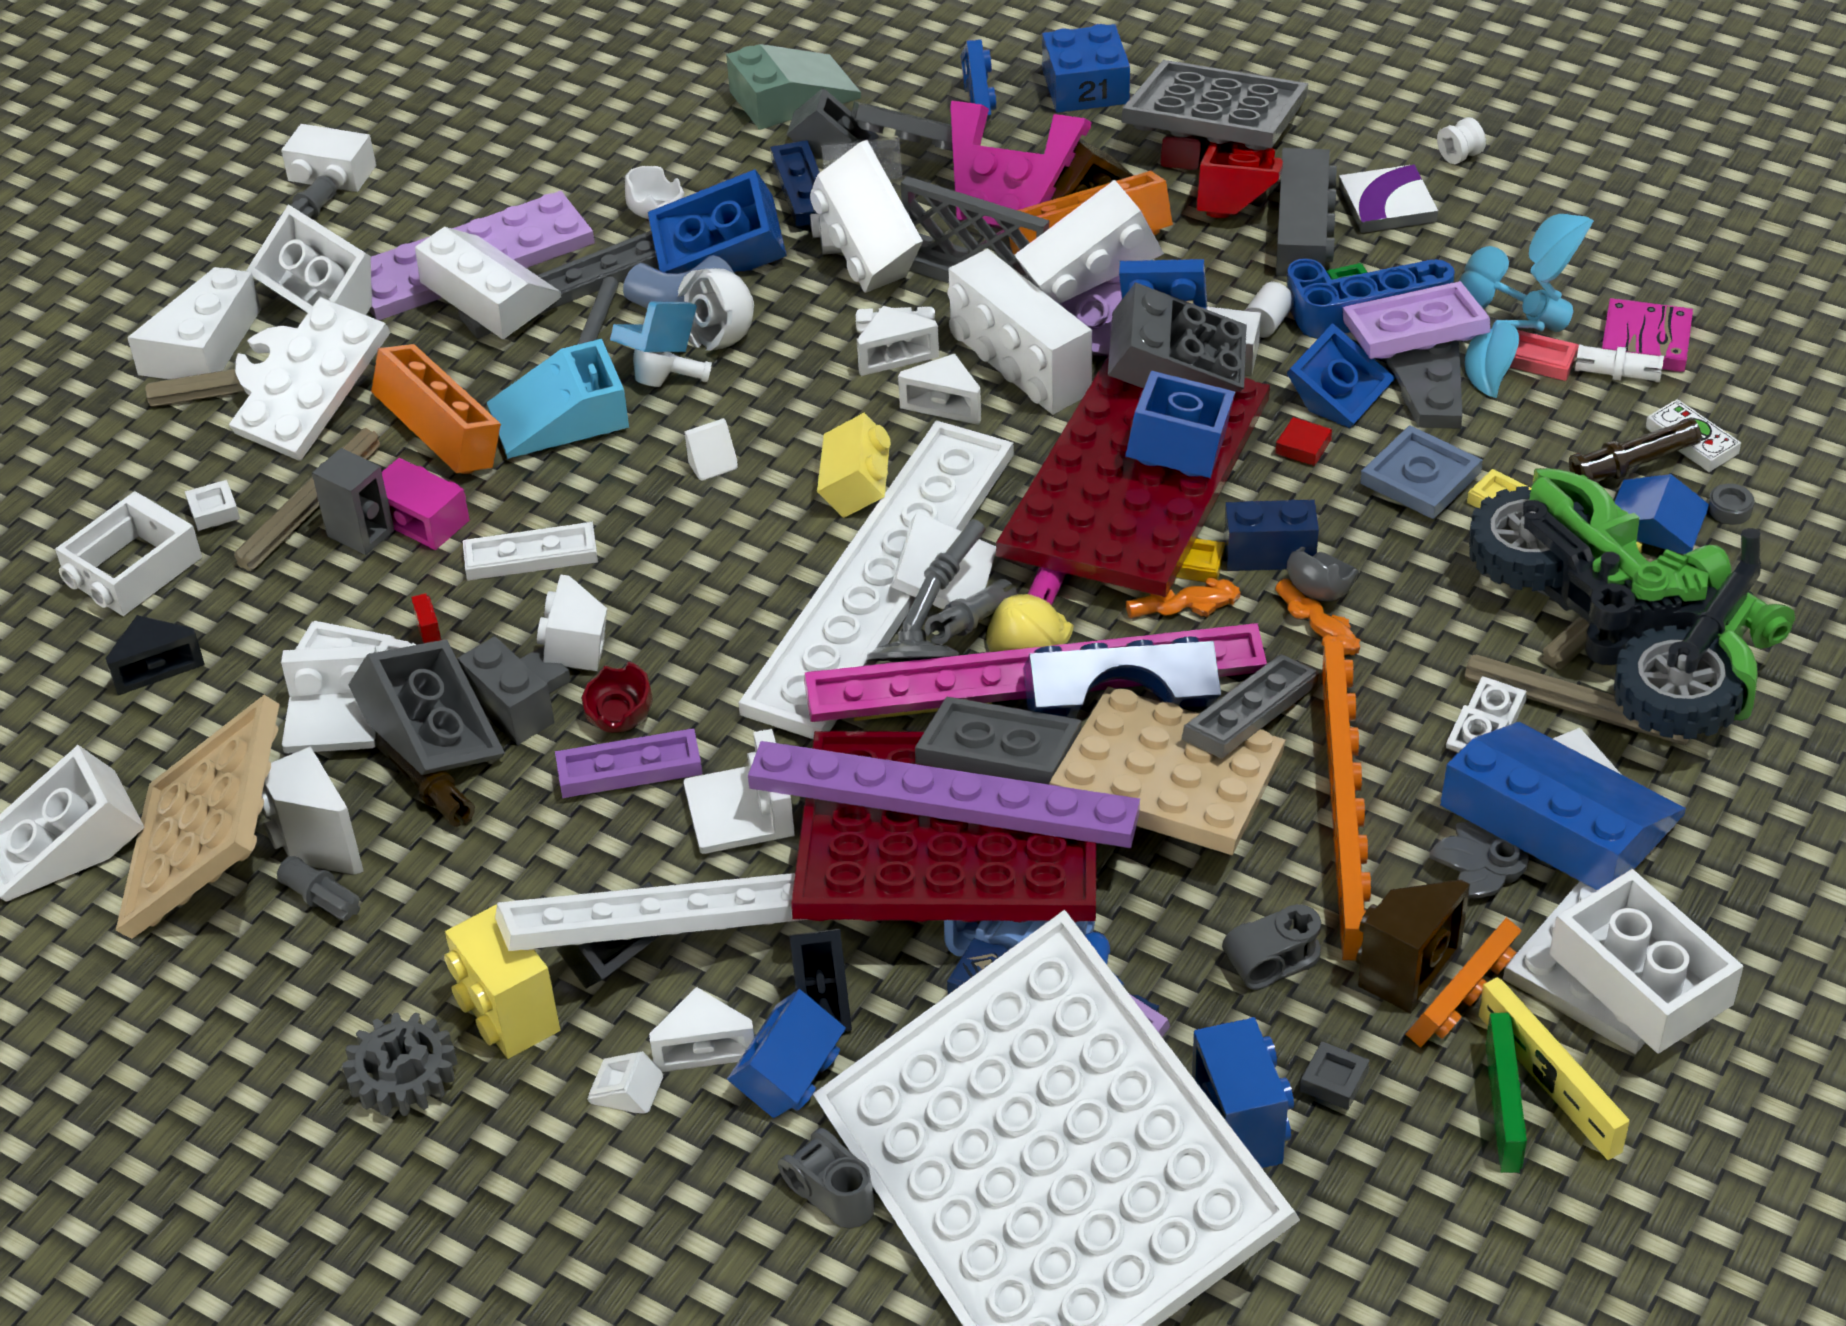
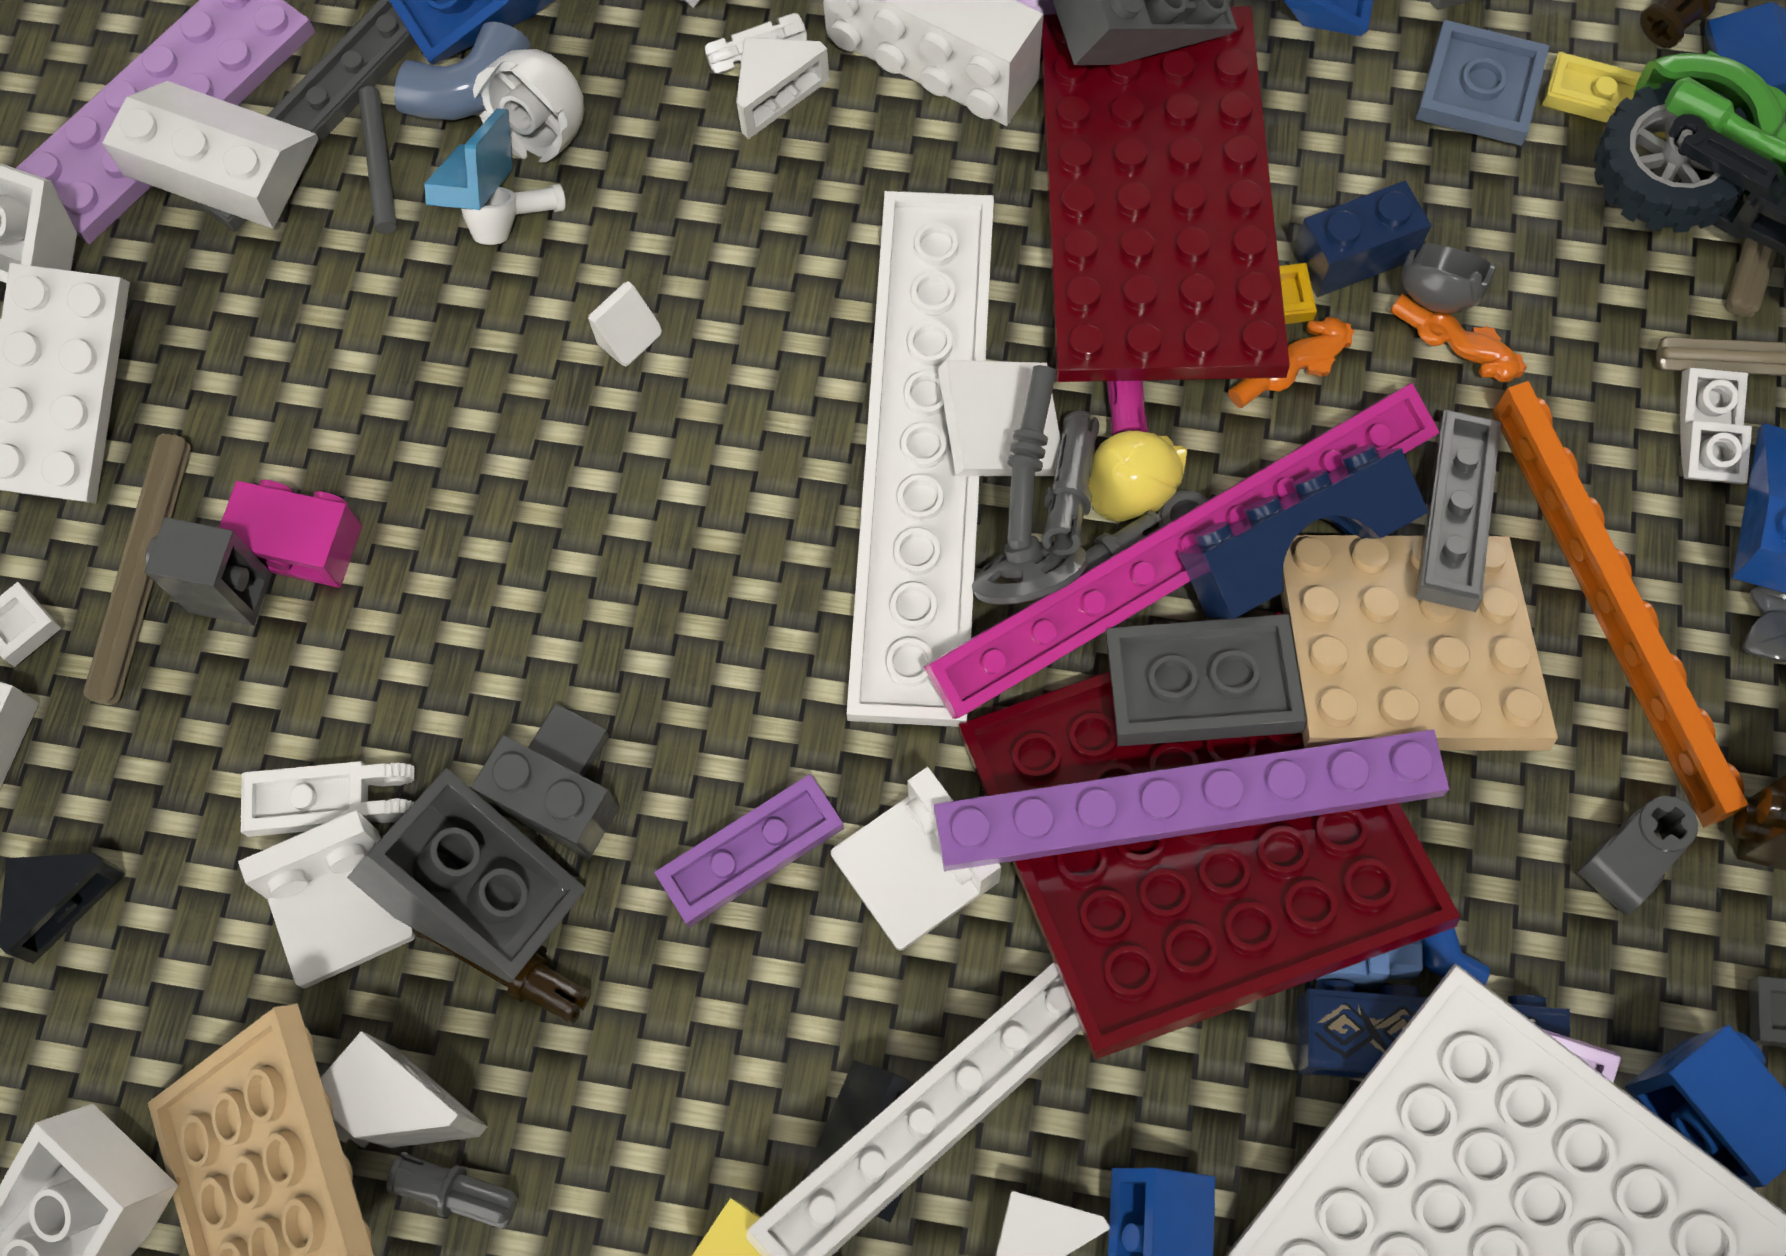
camera: 20 degrees left, 25 degrees up
orange brick [371,344,501,474] -> none
red tile [411,593,441,644] -> none
white tile [463,522,598,581] -> none
medium azure slope [486,339,629,459] -> none
white slope [537,575,607,671] -> none
dark red hair [581,661,653,733] -> none
black slope [789,929,852,1031] -> none
light yellow brick [817,412,891,518] -> none
white slope [898,354,981,425] -> none
blue brick [1125,371,1235,478] -> none
red tile [1275,417,1332,466] -> none

